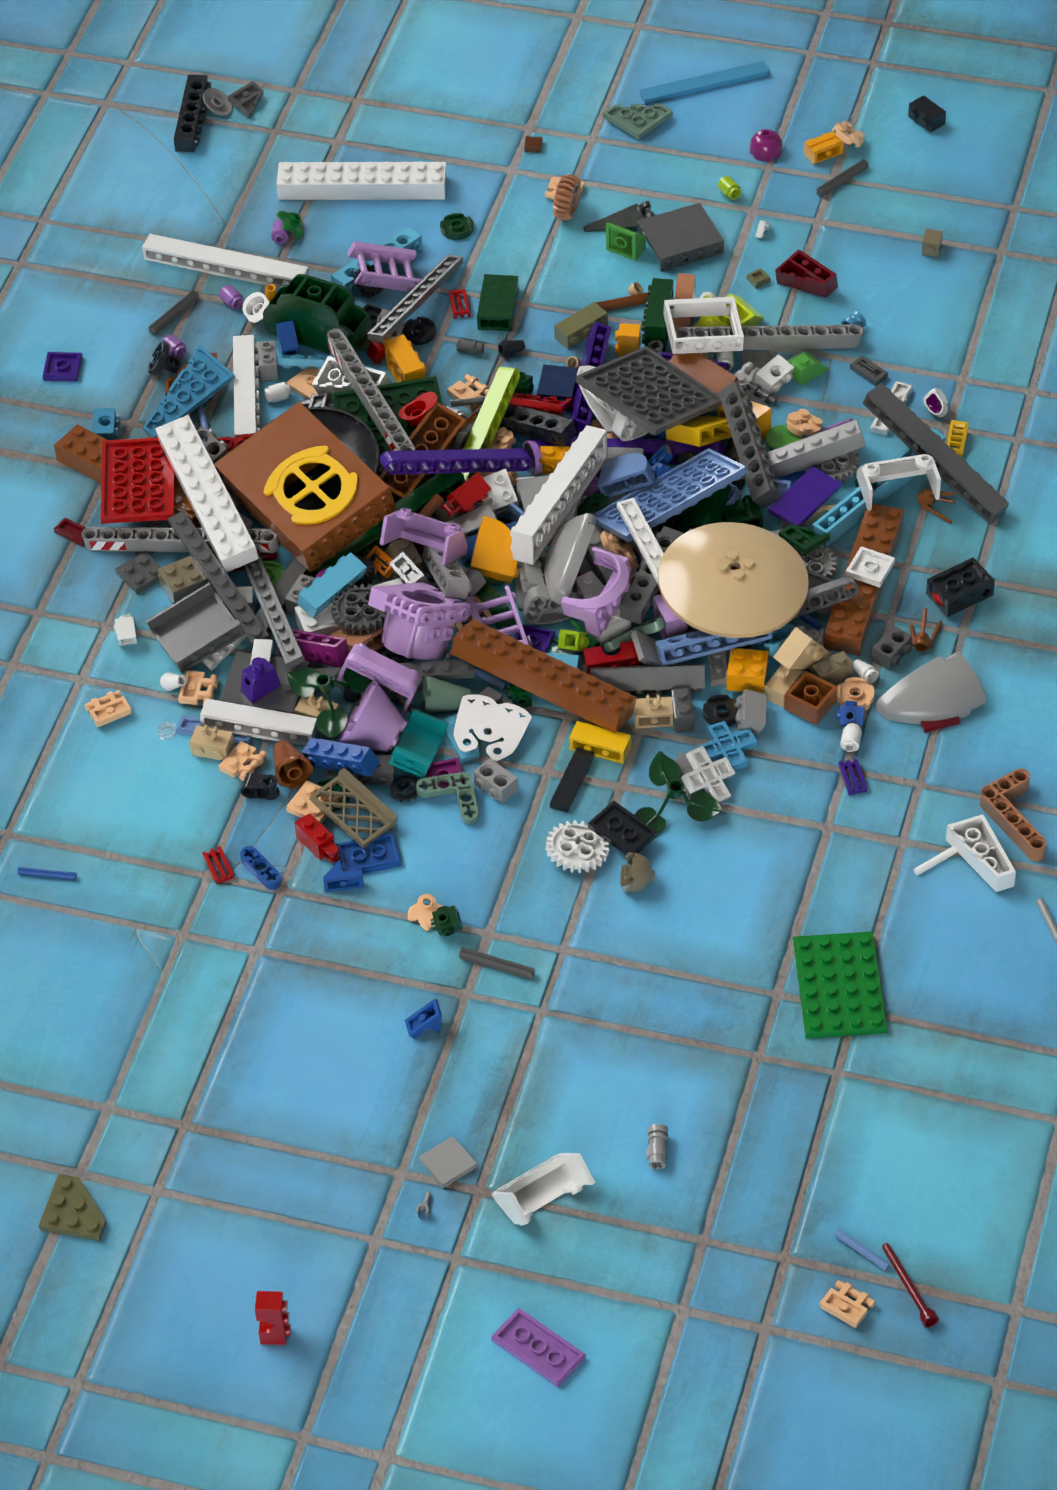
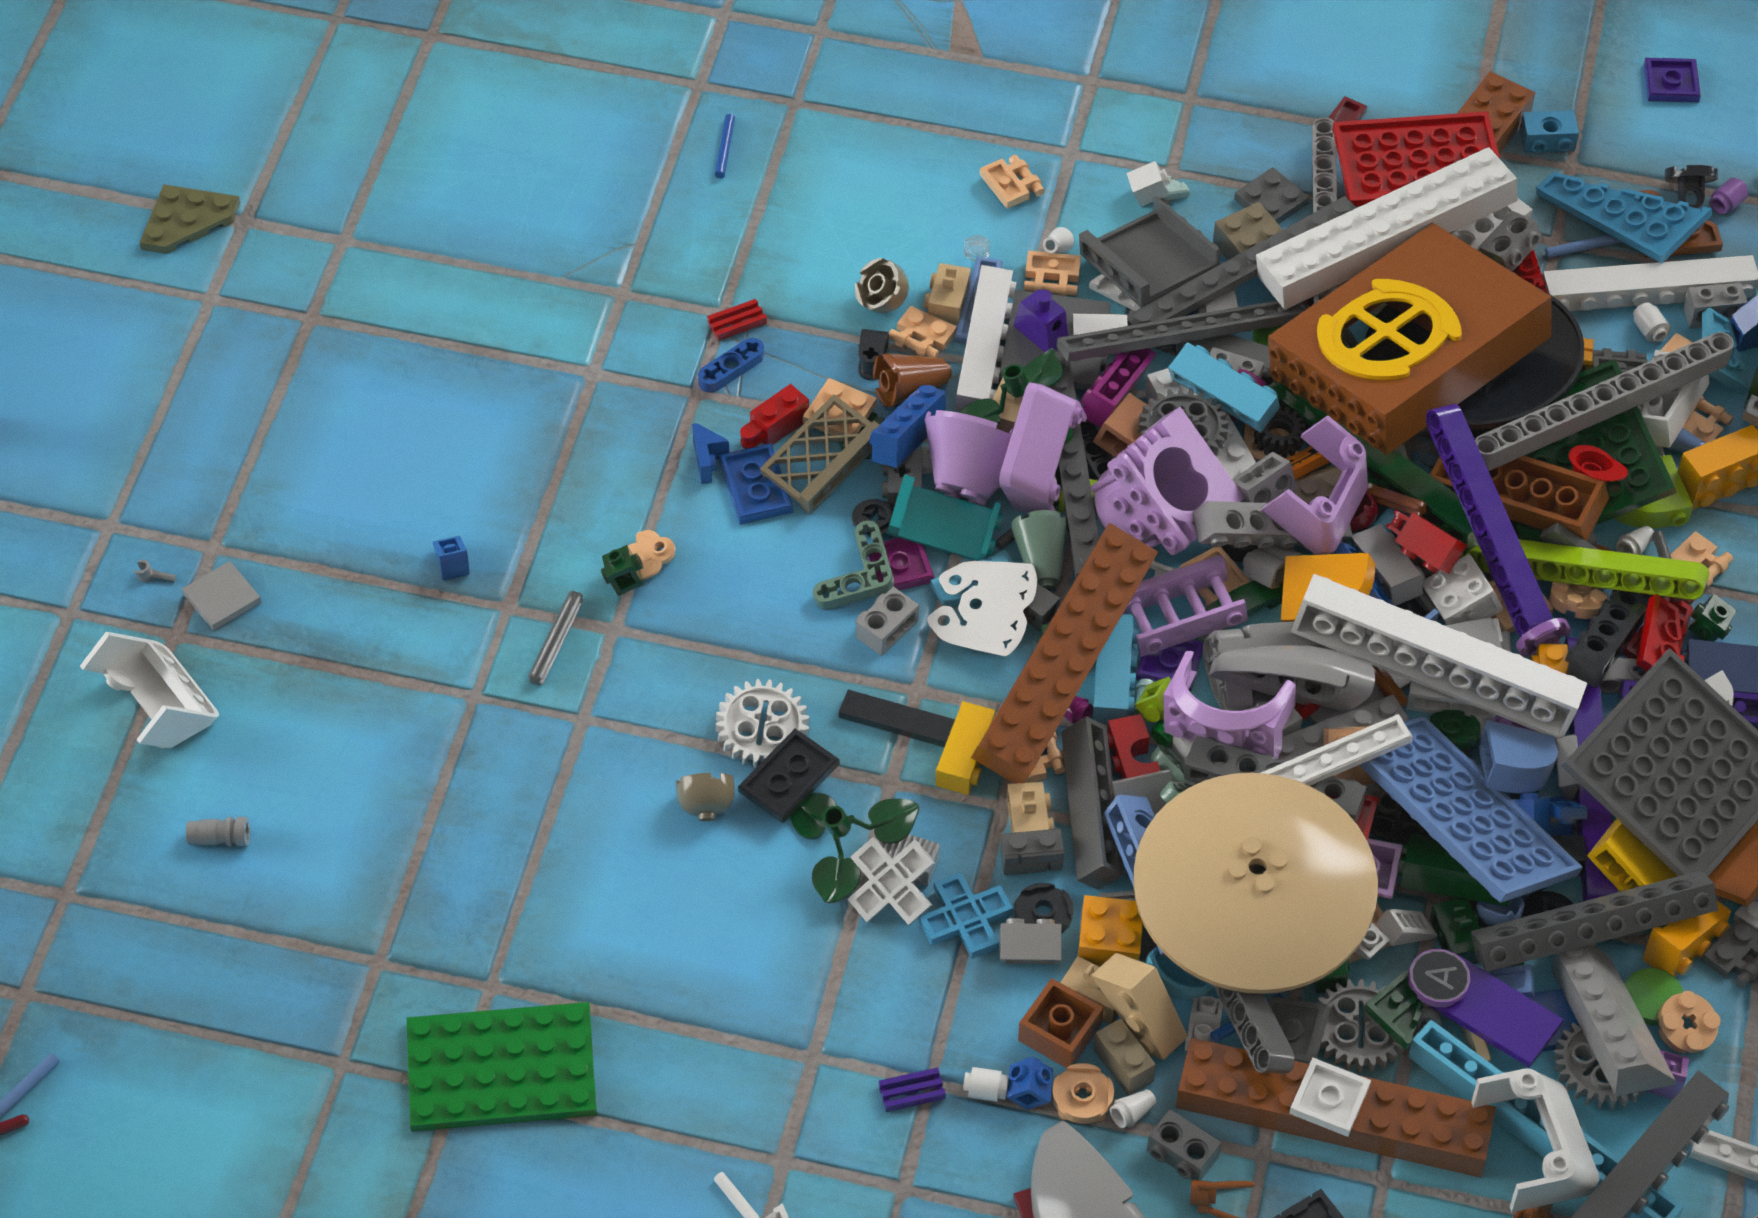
camera: 85 degrees right, 5 degrees up
none -> dark tan cylinder [855,258,909,313]
none -> black tile [1408,949,1470,1007]

